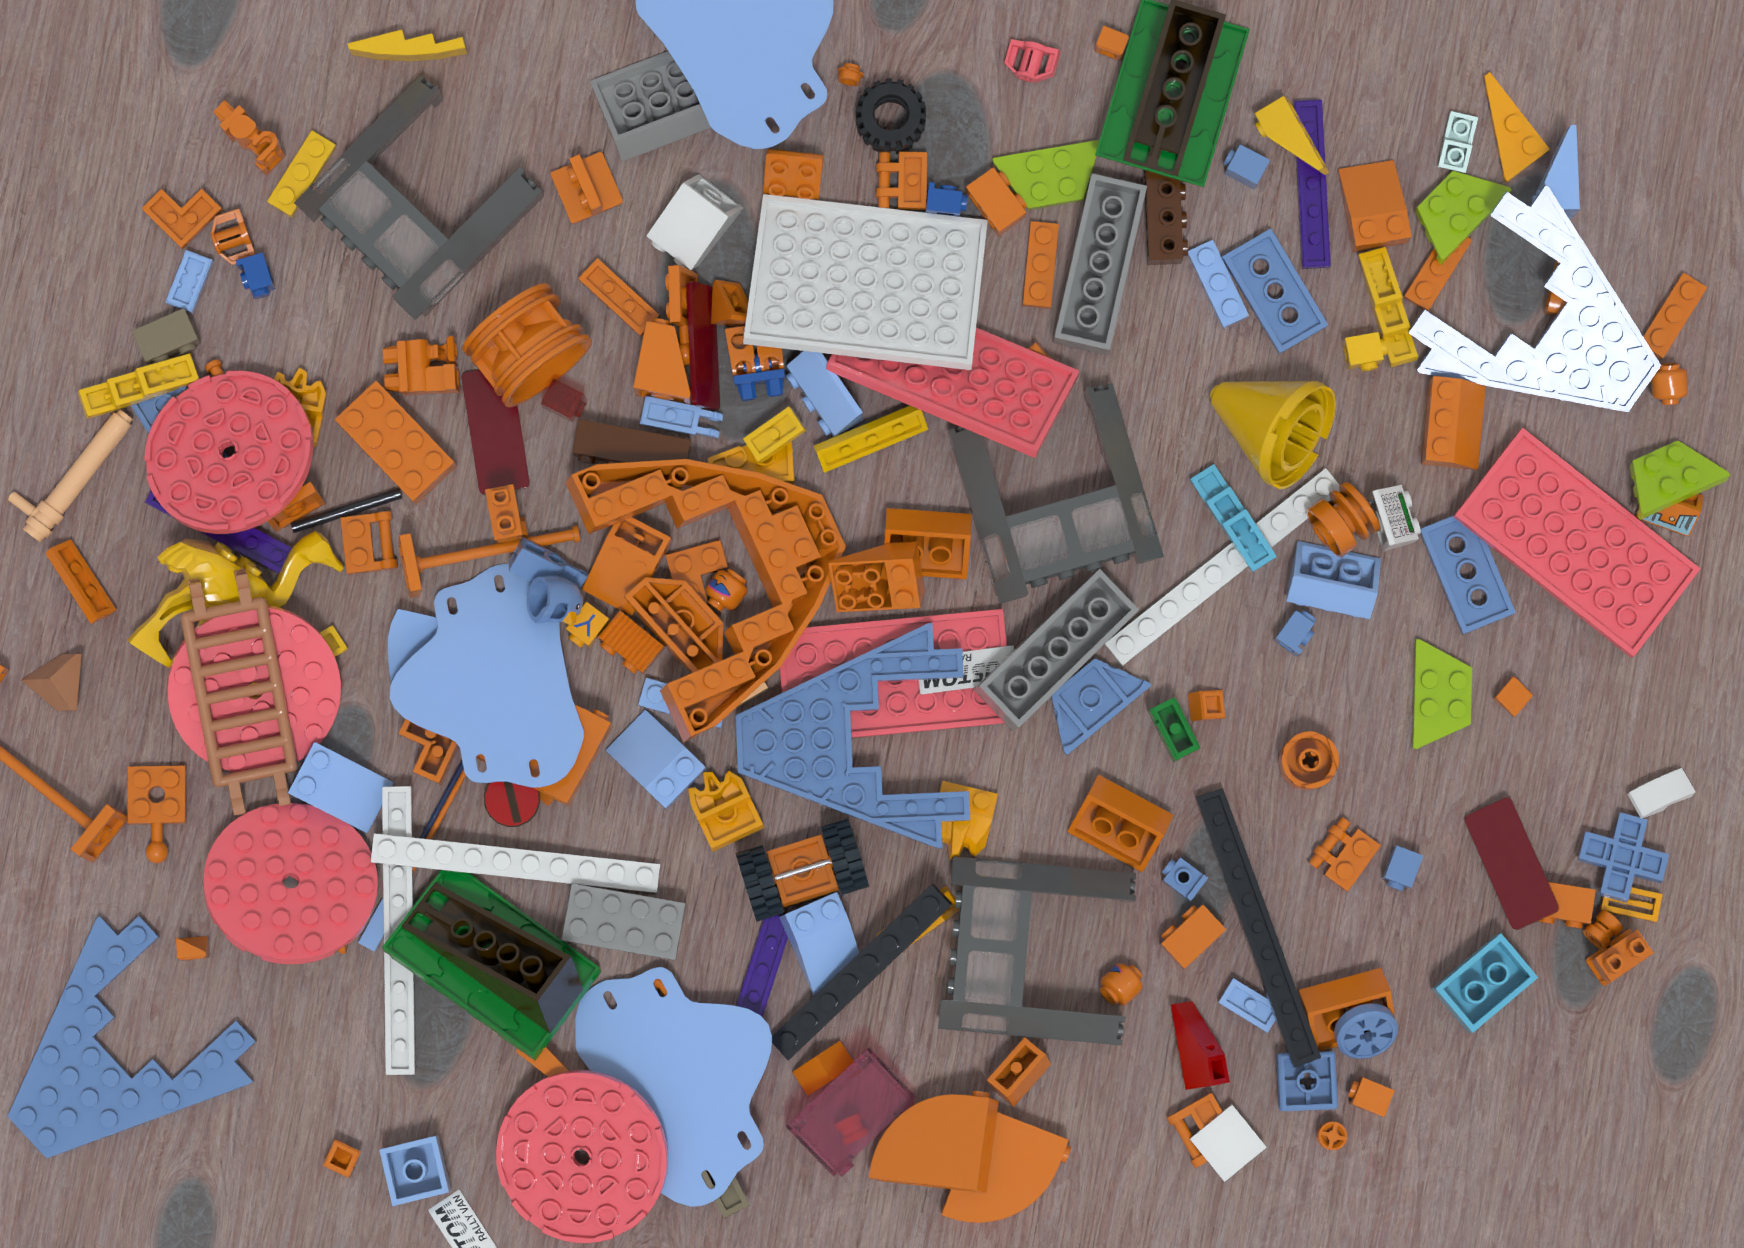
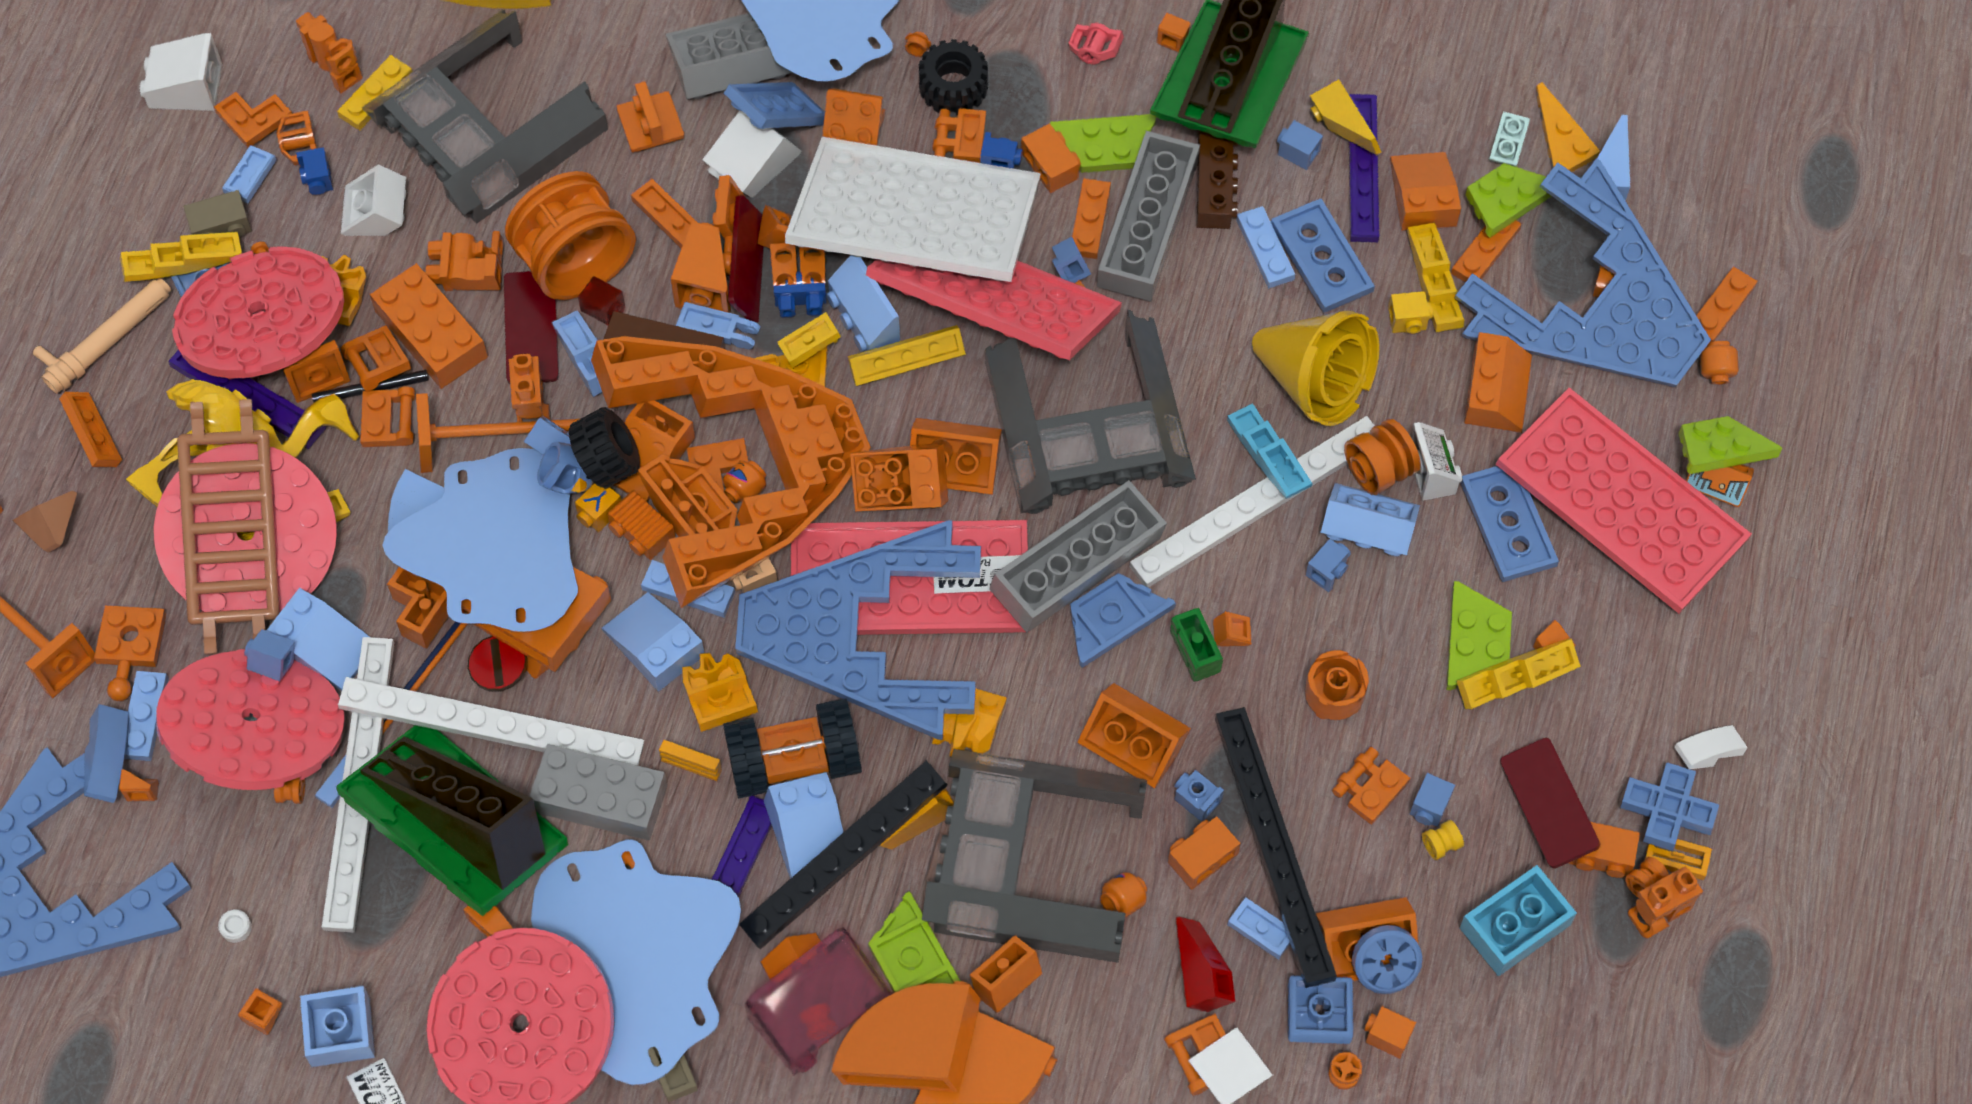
camera: 10 degrees right, 20 degrees down
none -> medium blue slope [84,704,128,803]
none -> light blue plate [124,671,169,761]
none -> white slope [140,33,223,111]
none -> white tile [218,910,252,943]
none -> medium blue brick [244,629,295,681]
none -> orange plate [340,325,411,391]
none -> white slope [341,164,406,236]
none -> light blue slope [552,310,602,397]
none -> black tyre [569,407,640,489]
none -> light orange tile [659,739,722,781]
none -> medium blue plate [724,82,825,129]
none -> lime wing [868,891,960,993]
none -> medium blue brick [1052,237,1091,283]
none -> yellow wheel [1422,820,1464,860]
none -> yellow slope [1457,638,1581,709]

